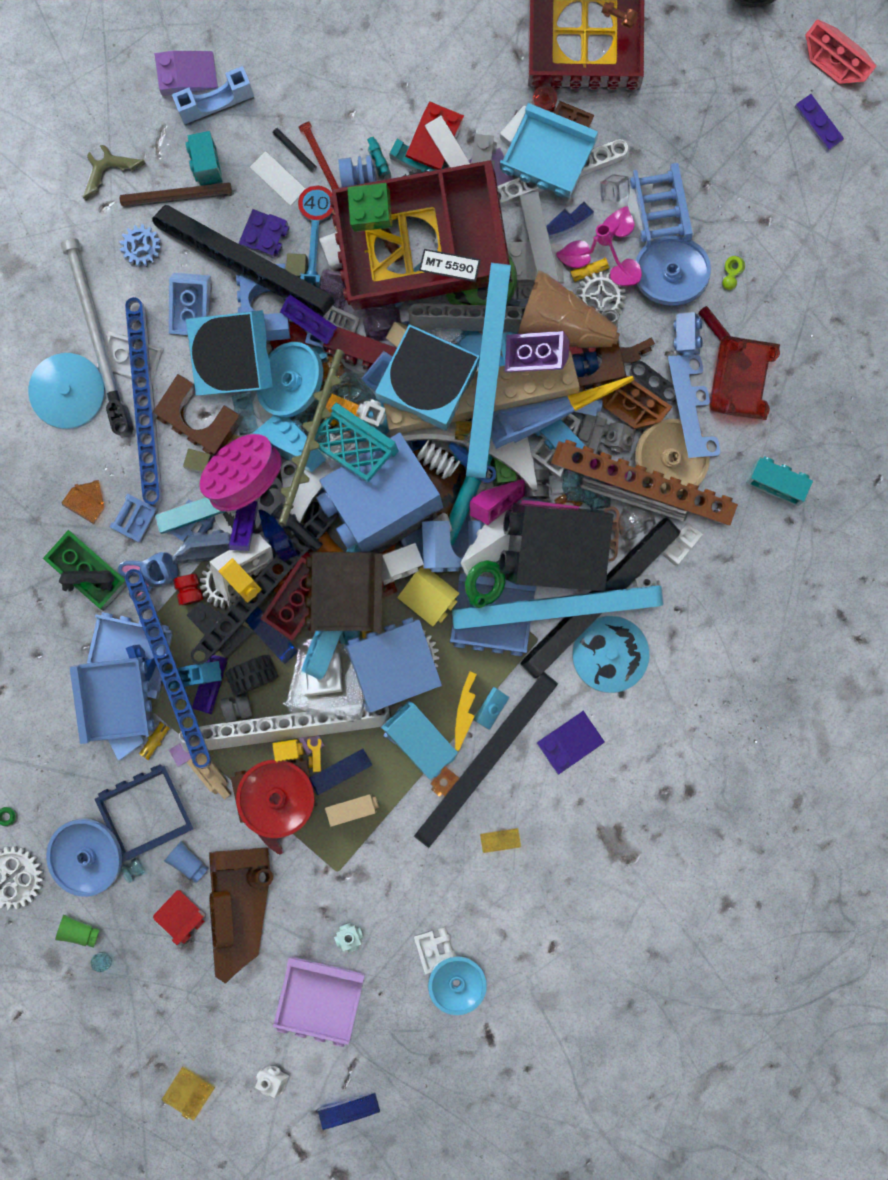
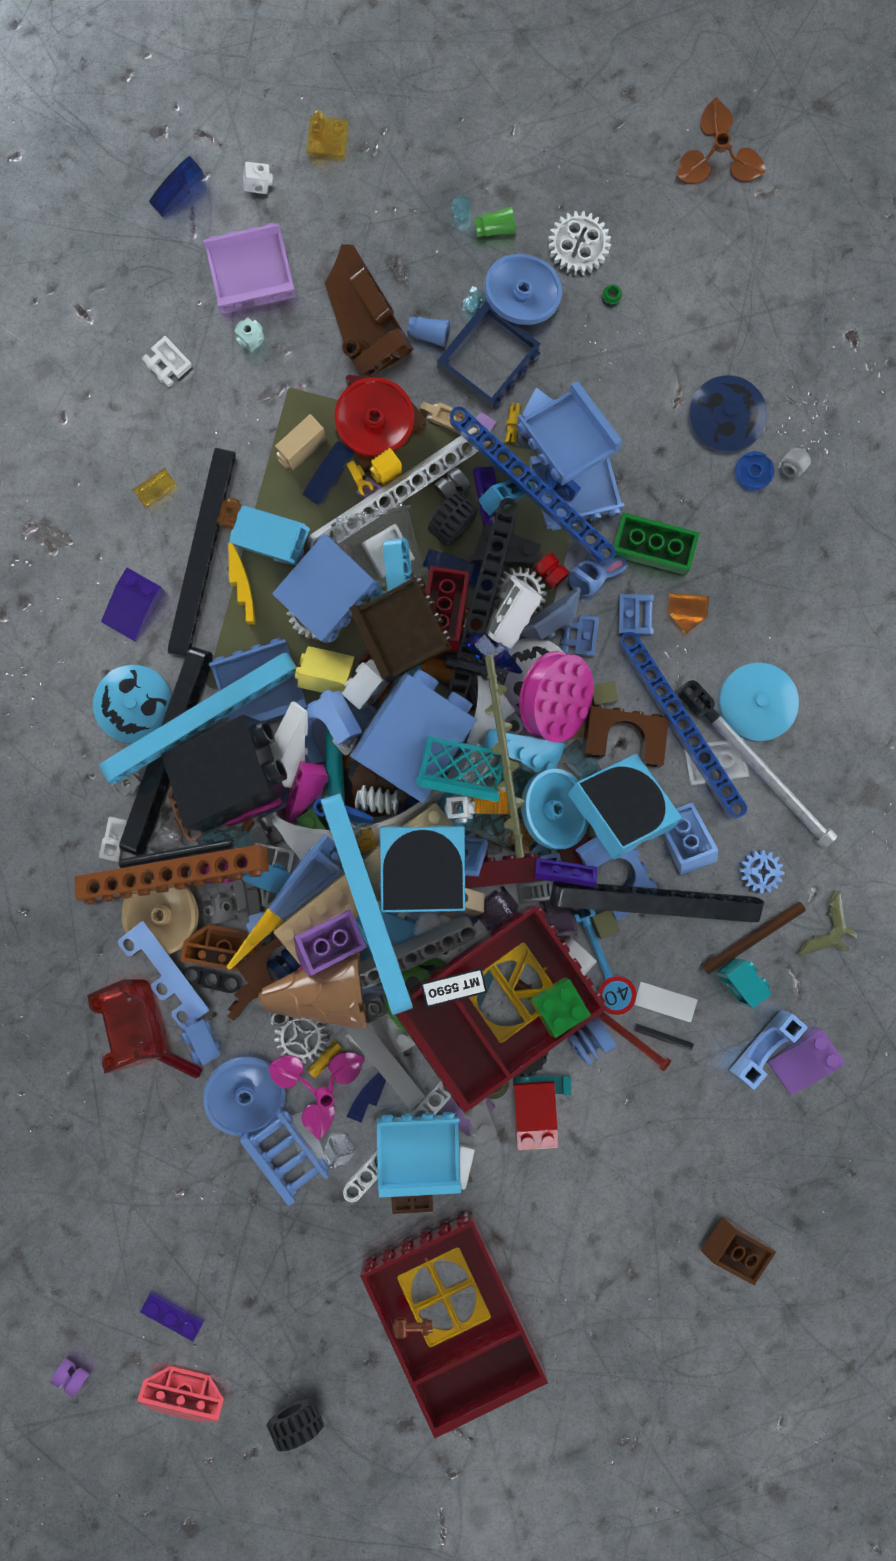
camera: 145 degrees right, 0 degrees up
black piece [59,570,115,591] -> none
red bracket [153,890,206,945] -> none
tile [155,497,227,534] -> none
yellow slope [218,558,262,603] -> none
dark purple plate [229,501,258,551] -> none
dark purple plate [238,209,290,258] -> none
teal plate [367,137,391,180] -> none
white tile [425,116,470,168] -> none
medium azure dish [428,956,487,1015] -> none
green piece [465,560,506,608] -> none
medium azure plate [473,687,510,730] -> none
clear red wheel [532,86,557,113] -> none
lime plate [722,256,745,291] -> none
teal brick [746,456,813,506] -> none

